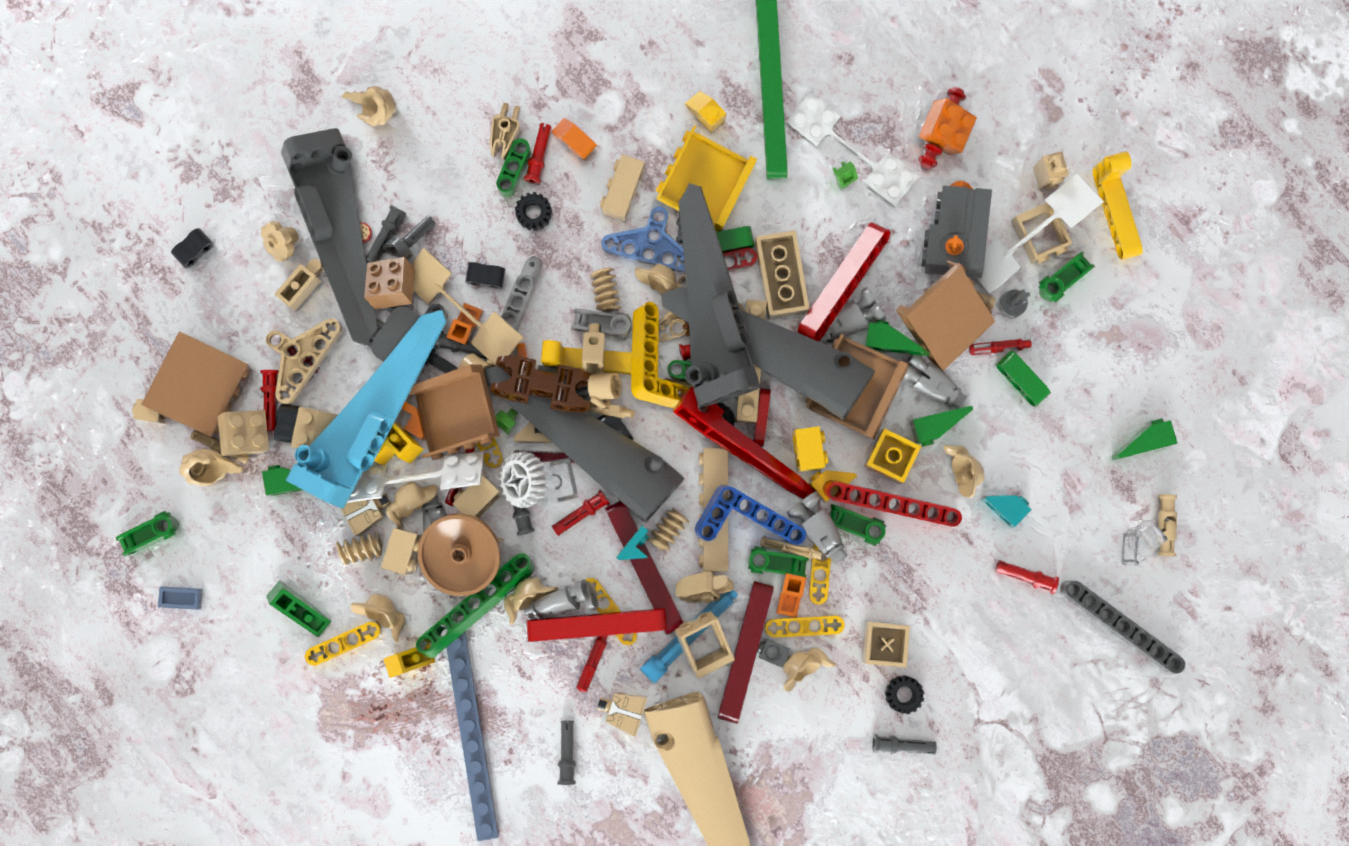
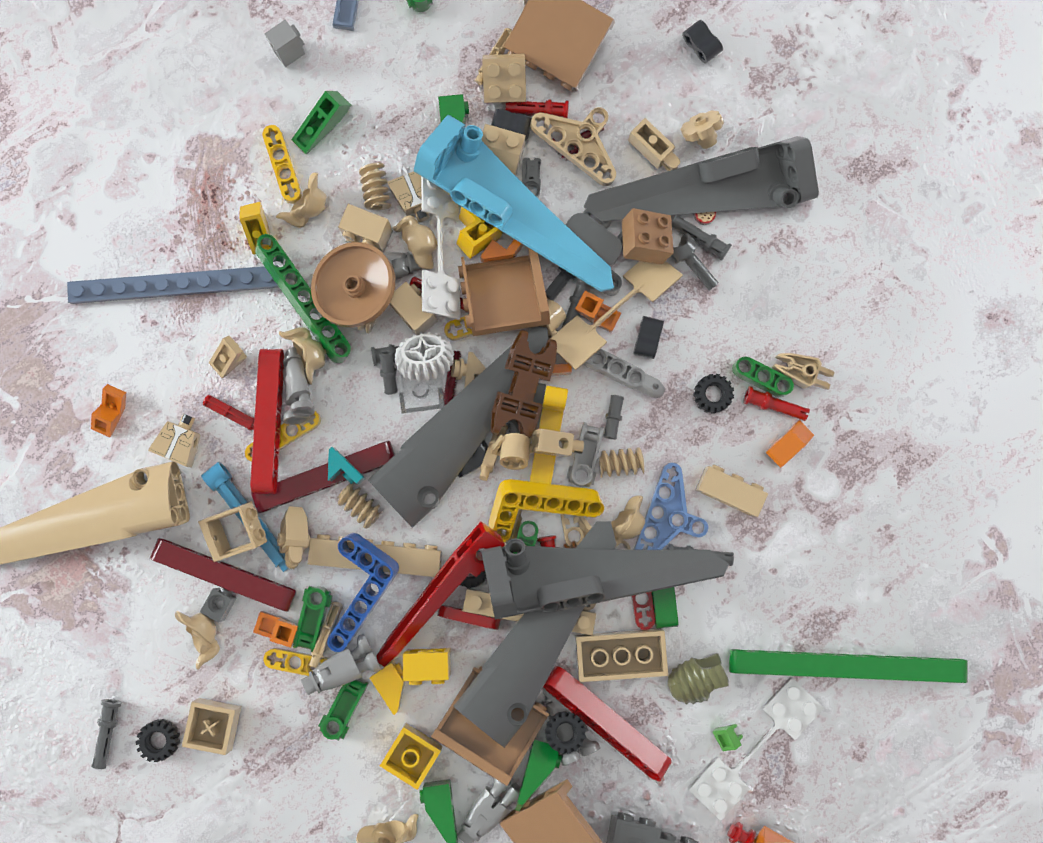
camera: 95 degrees right, 0 degrees up
tan hair [180,448,244,486] -> none
tan hair [342,86,396,127] -> none
bright green tile [495,408,518,435] -> none
red pin [551,489,610,536] -> none
dark grey pin [557,720,576,785] -> none
yellow panel [656,126,757,231] -> none
yellow slope [685,91,726,133] -> none
yellow beam [764,615,845,638] -> none
red beam [823,480,962,527] -> none
none -> orange slope [91,384,127,437]
none -> tan slope [209,336,247,378]
none -> light grey brick [264,19,305,67]
none -> dark grey pin [379,350,398,395]
none -> tan plate [451,358,467,380]
none -> dark grey piece [522,158,541,198]
none -> black tyre [545,711,586,754]
none -> dark grey pin [603,395,624,440]
none -> olive hair [667,653,729,704]

